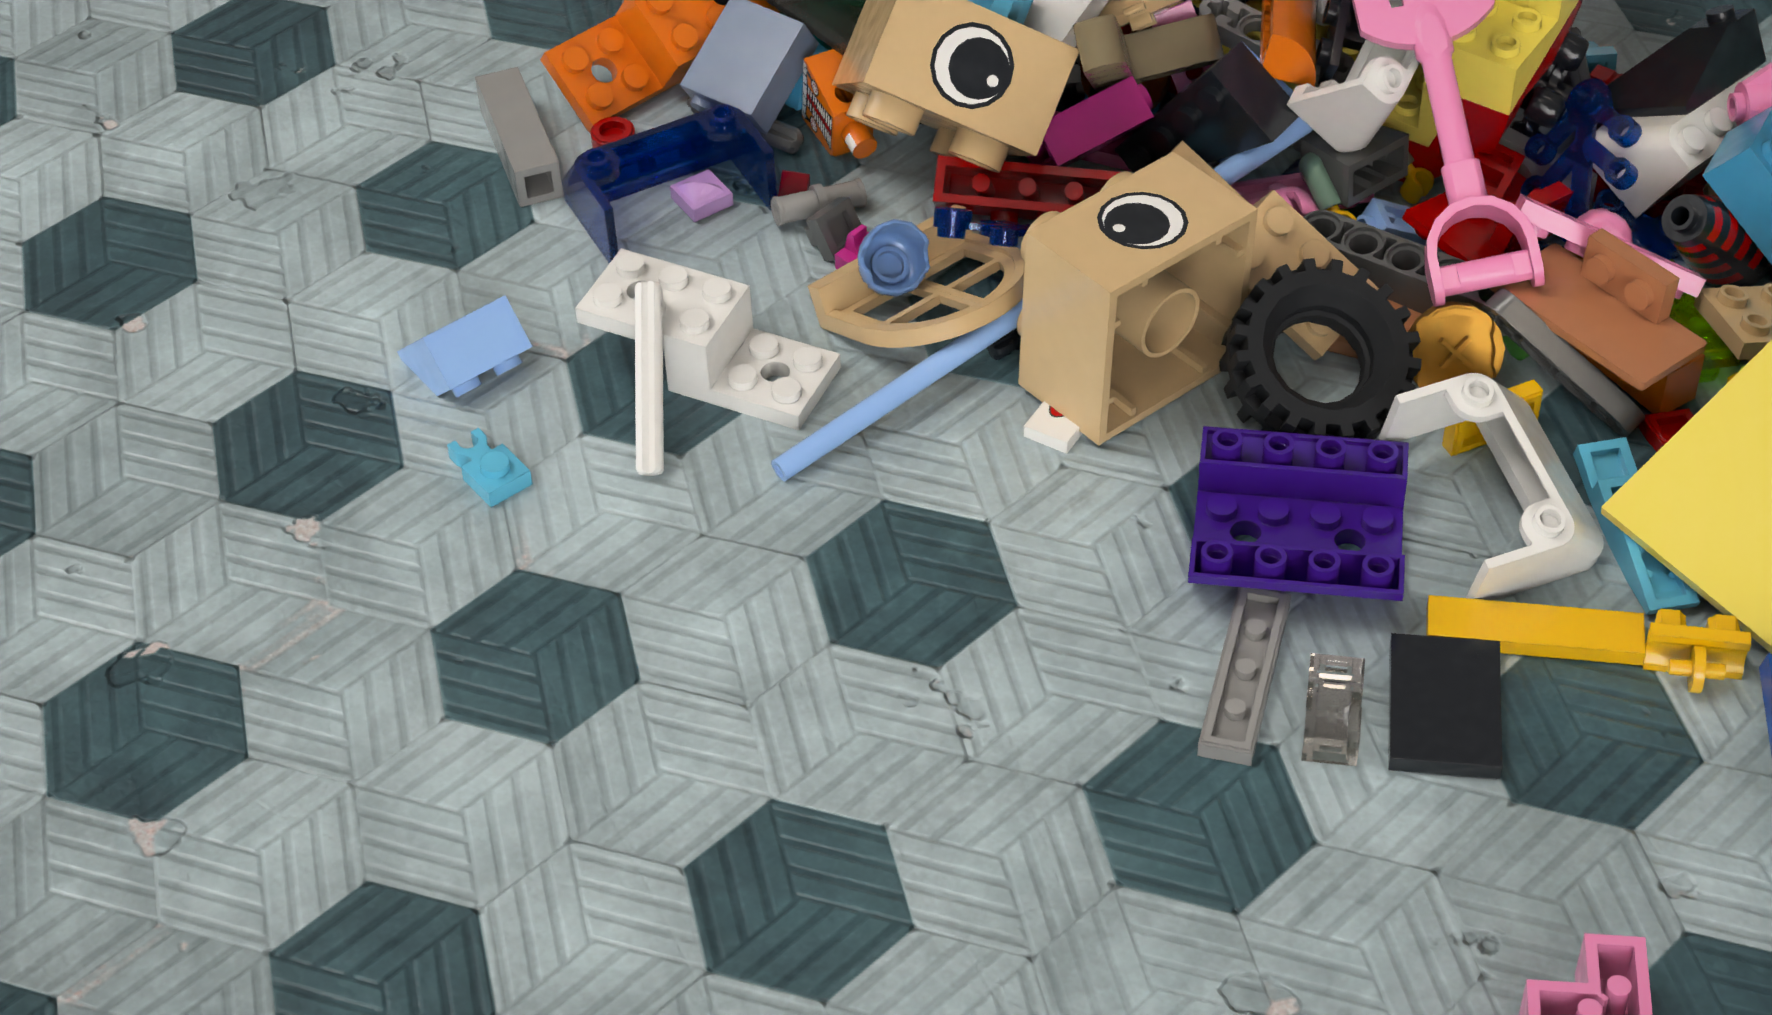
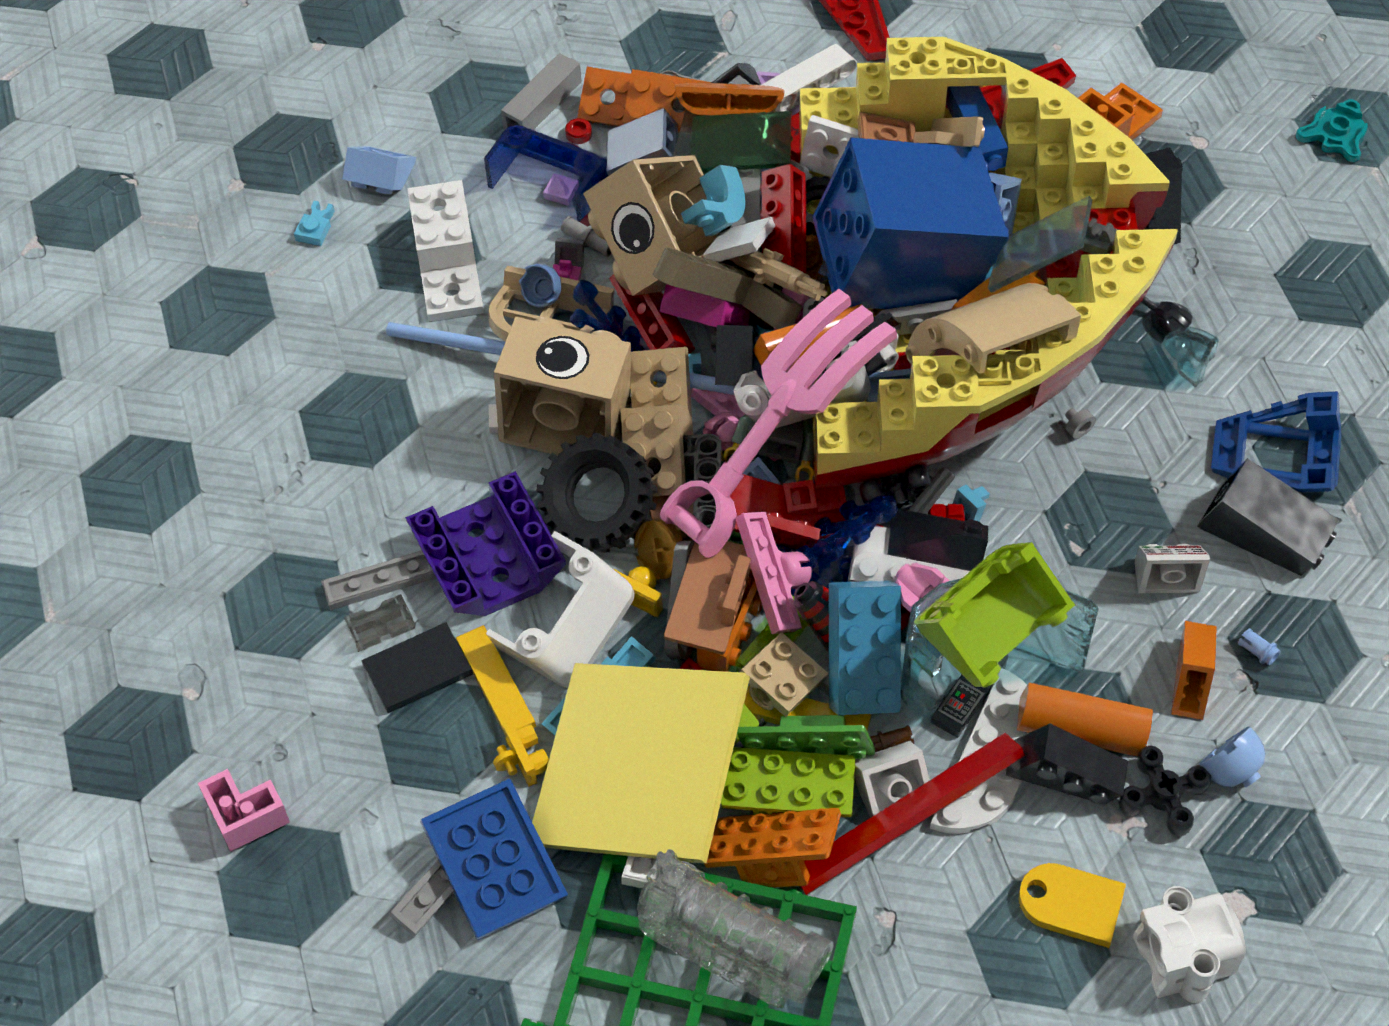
camera: 55 degrees right, 10 degrees up
white axle [635,281,664,476] -> none

